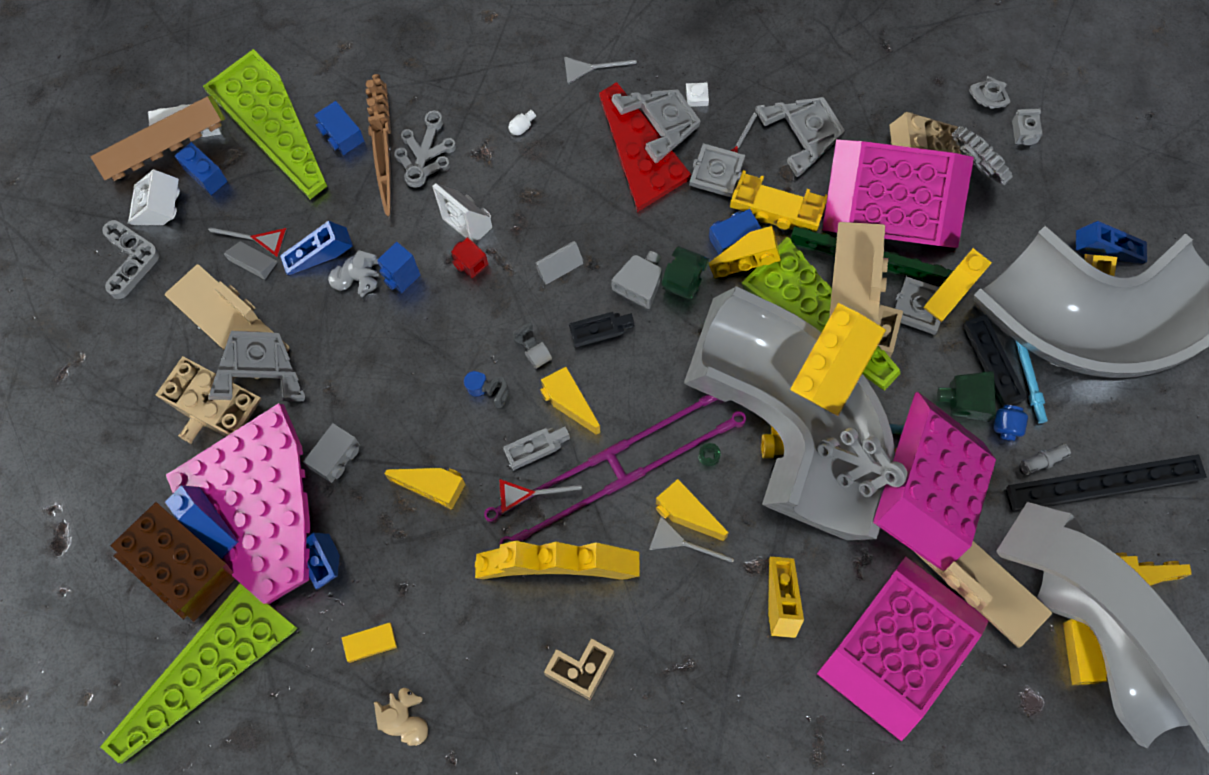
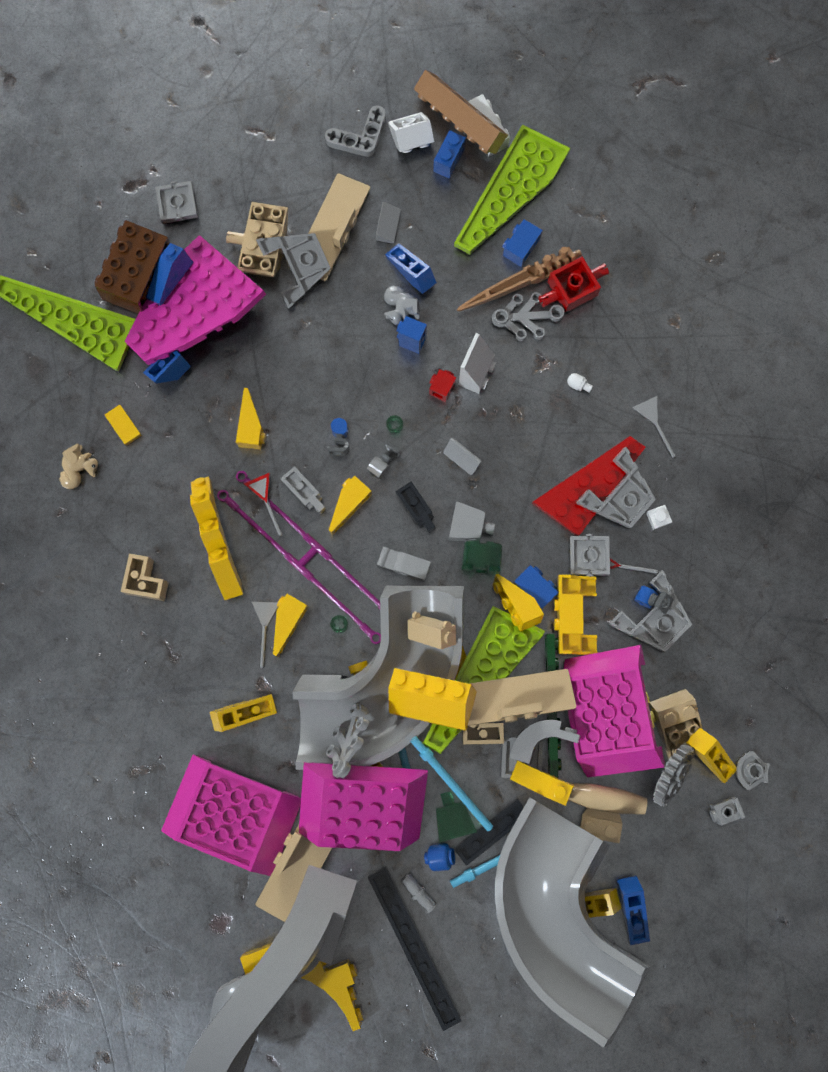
camera: 70 degrees right, 10 degrees up
light grey piece [208,227,287,258] -> none
light grey brick [303,423,360,483] -> none
none -> light grey plate [155,181,198,224]
none -> light grey piece [377,547,431,582]
none -> clear green bush [386,415,403,434]
none -> tan brick [408,612,456,649]
none -> medium azure bar [410,736,493,831]
none -> light grey arch [510,720,581,764]
none -> red brick [538,256,609,313]
none -> tan plate [568,783,647,843]
none -> leg [634,586,674,615]
none -> yellow slope [687,728,737,784]

